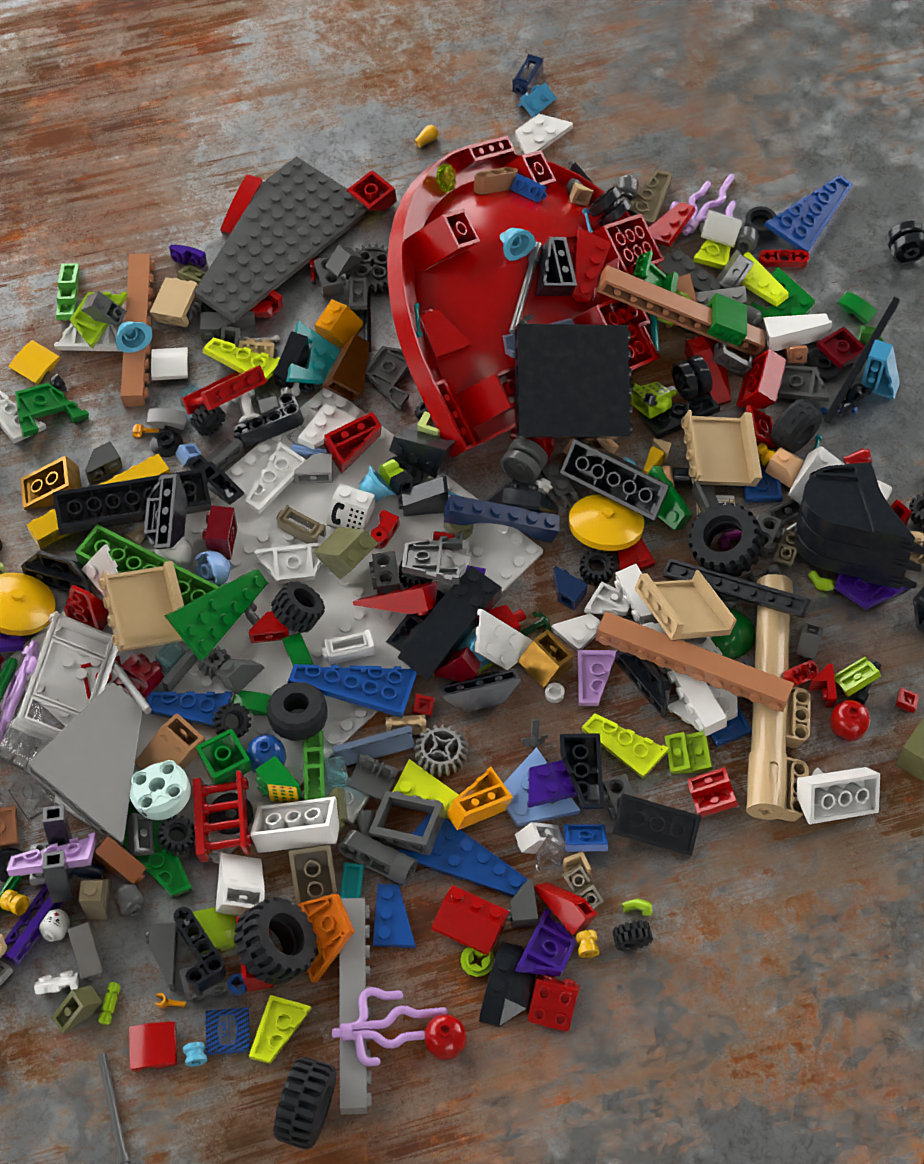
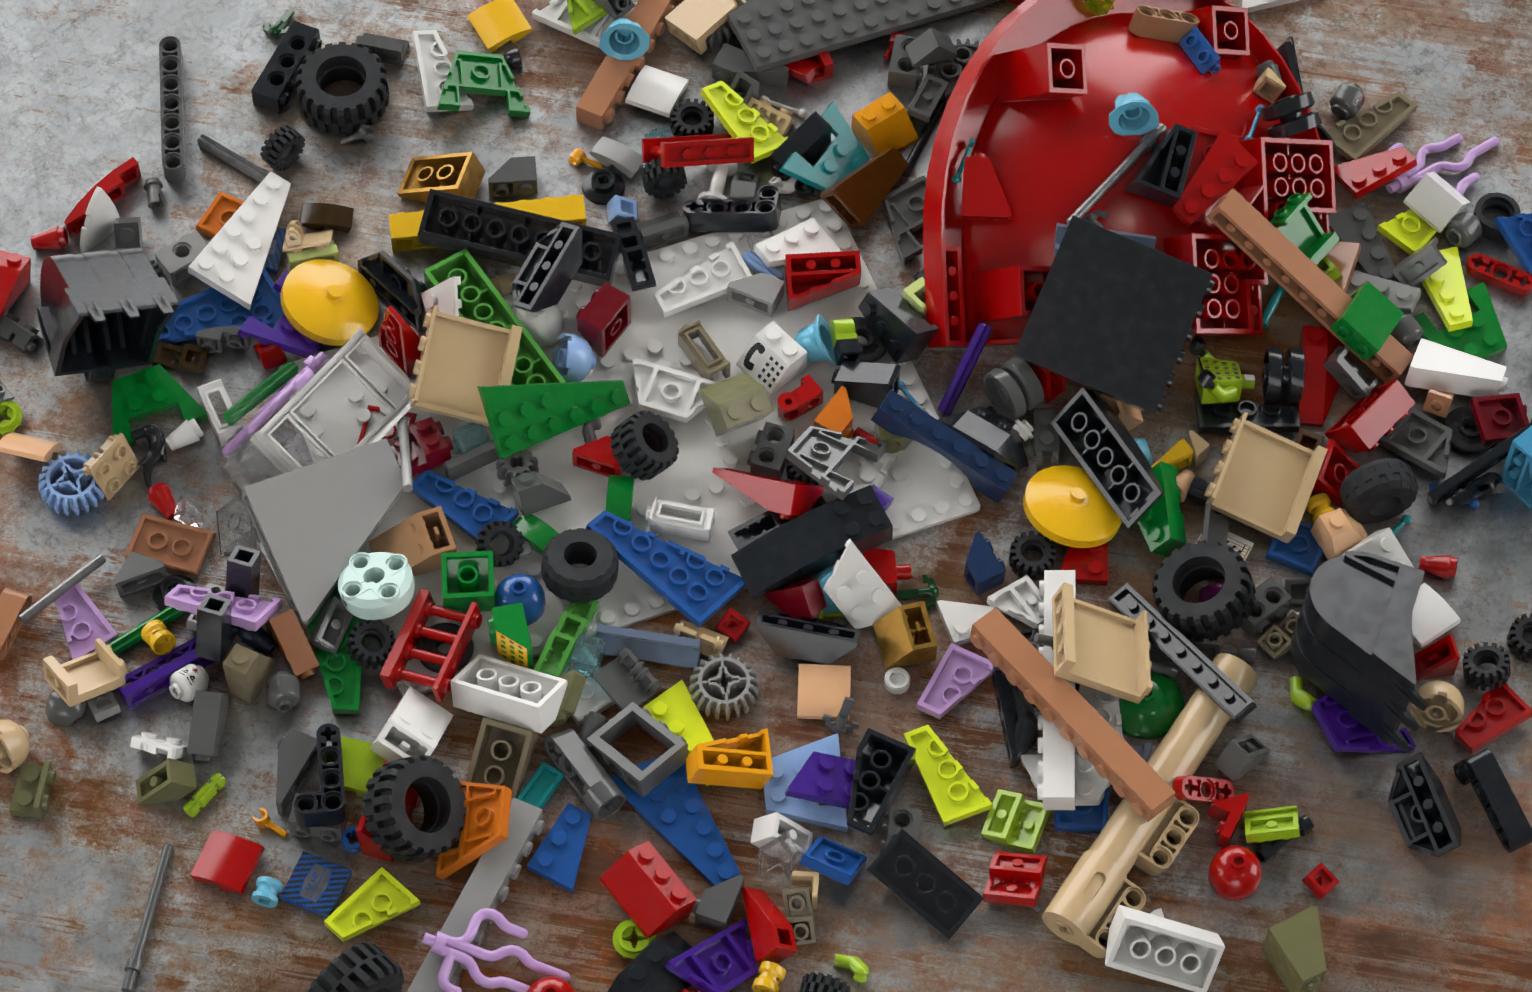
camera: 25 degrees right, 0 degrees up
none -> black tyre [671,98,714,136]
none -> light nougat slope [797,664,851,720]
none -> orange slope [814,386,854,438]
none -> dark purple axle [938,323,992,416]
none -> reddish brown slope [1295,428,1325,451]

